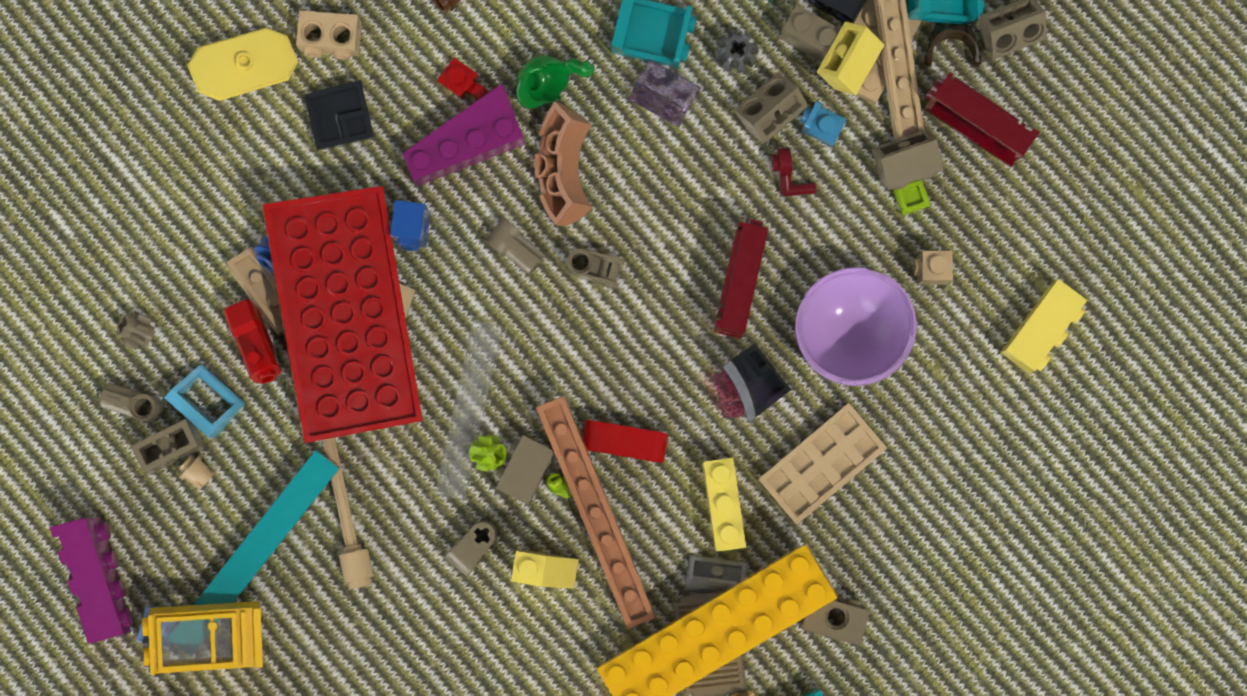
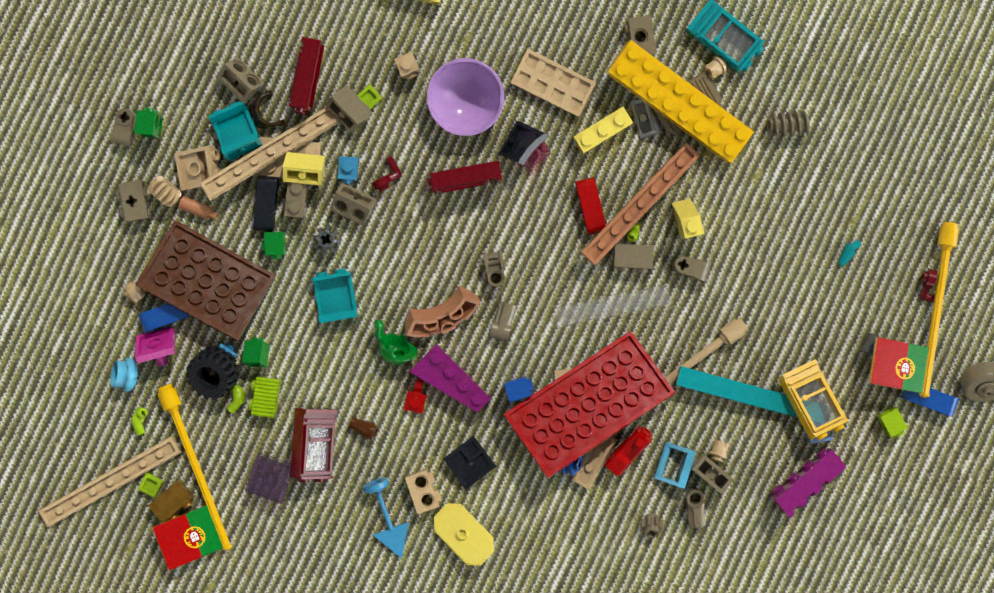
camera: 115 degrees left, 5 degrees up
lime gear [469,434,506,472] -> none
clear purple bracket [629,60,701,127] -> none

